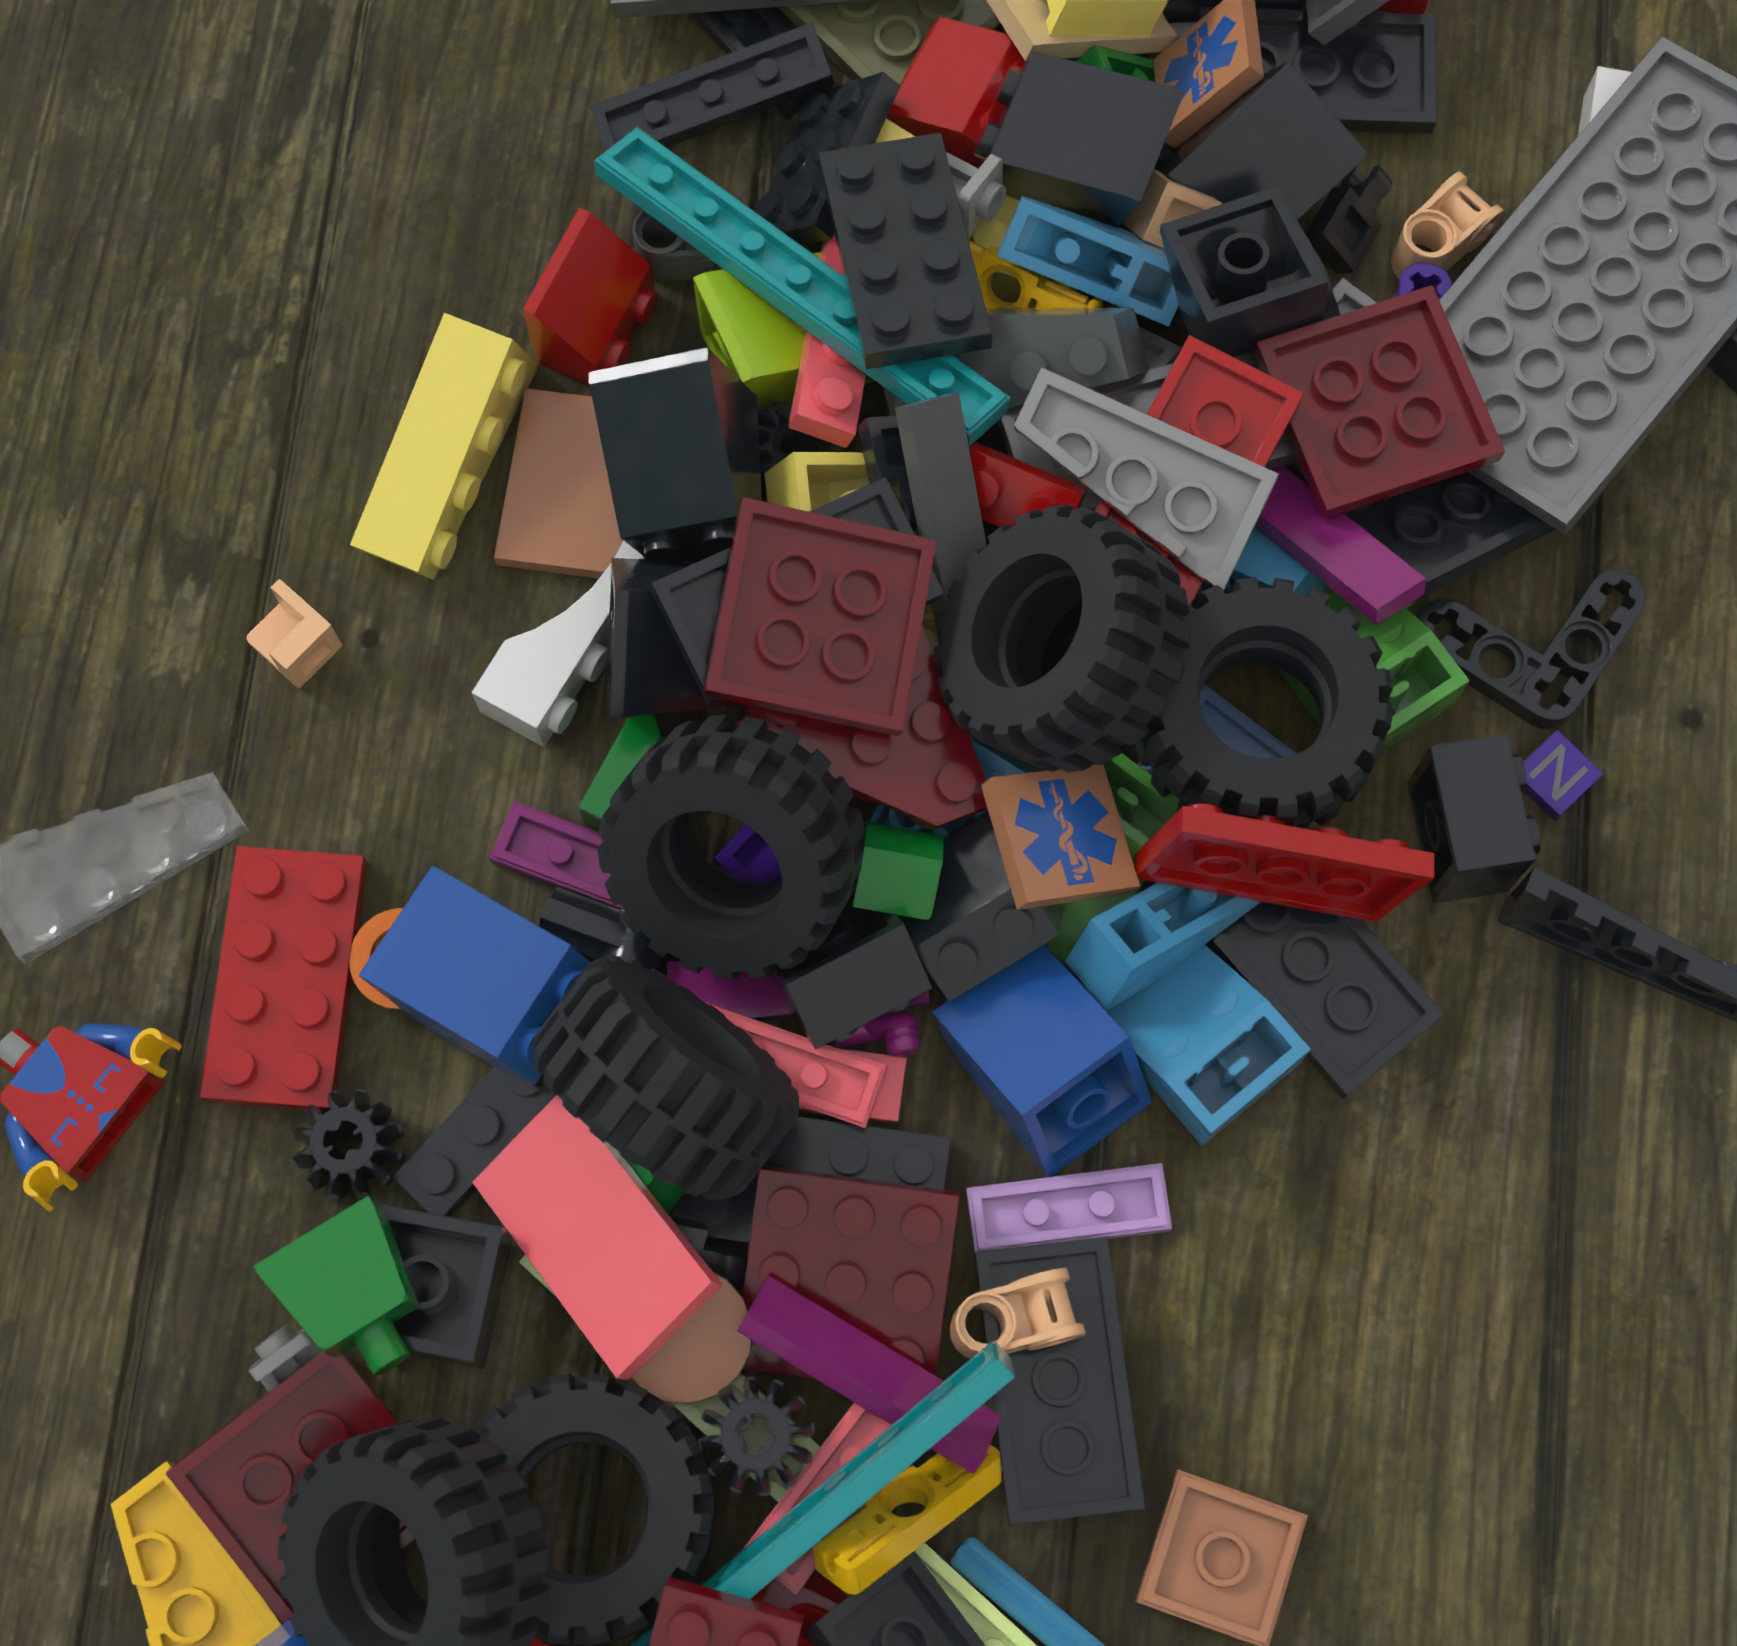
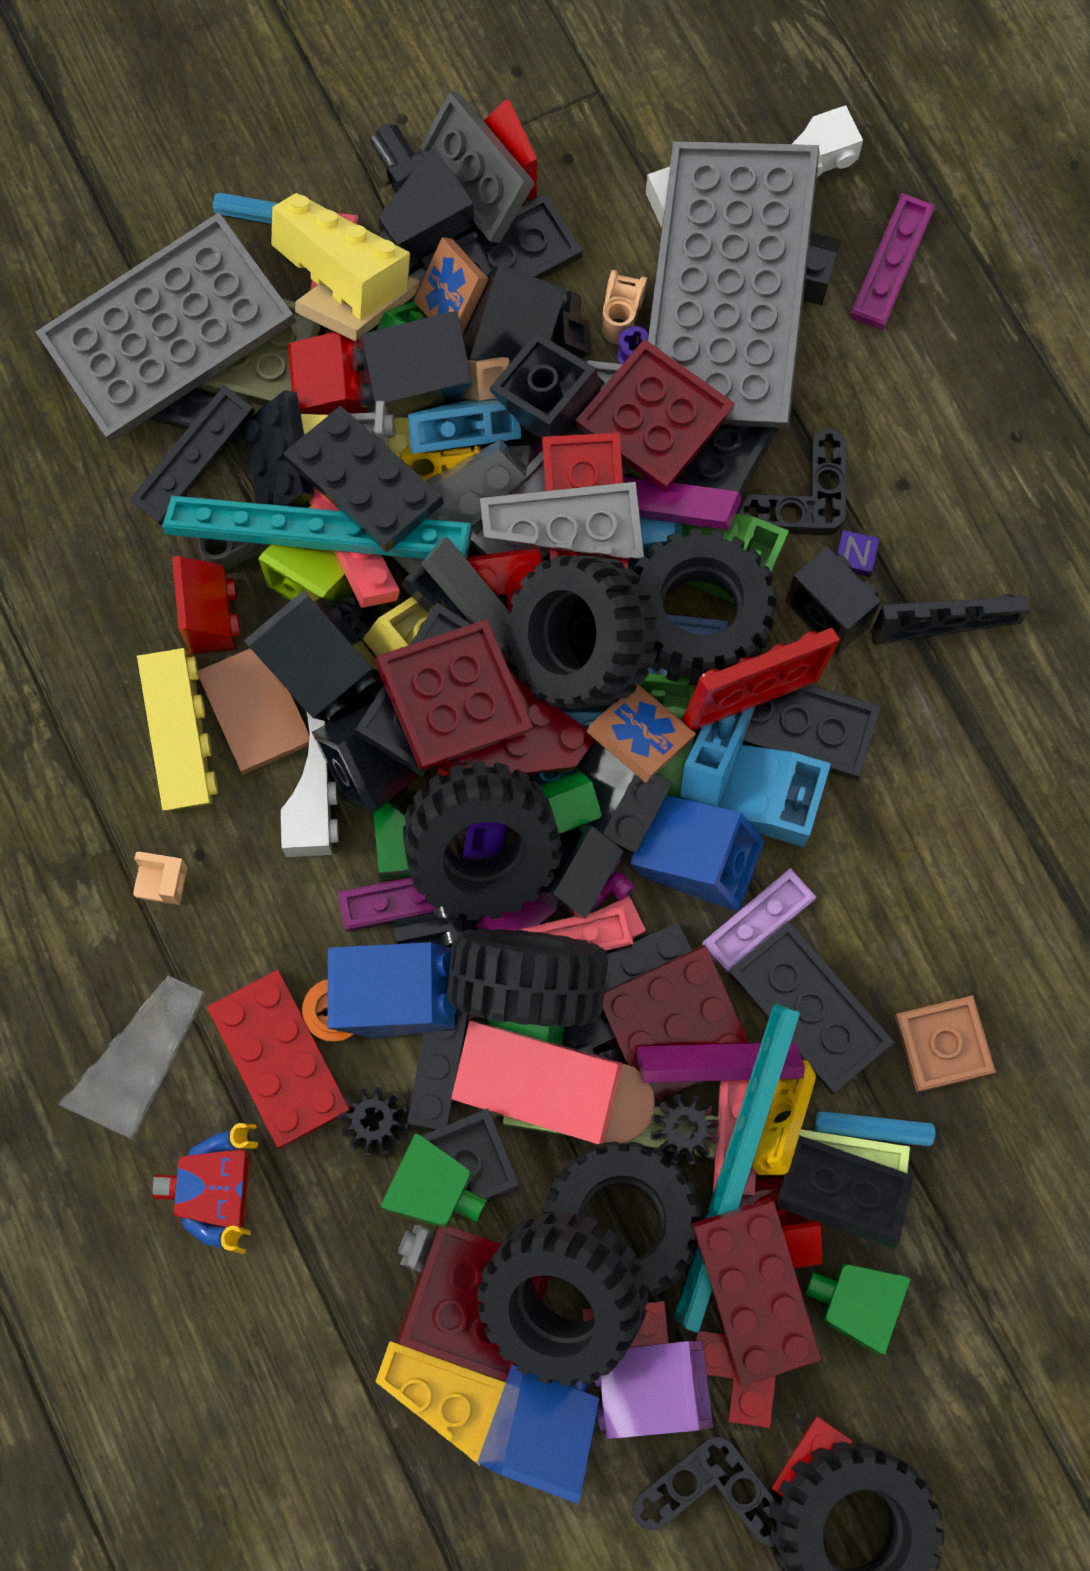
camera: 35 degrees left, 0 degrees up
light nougat piece [950,1268,1086,1359] -> none

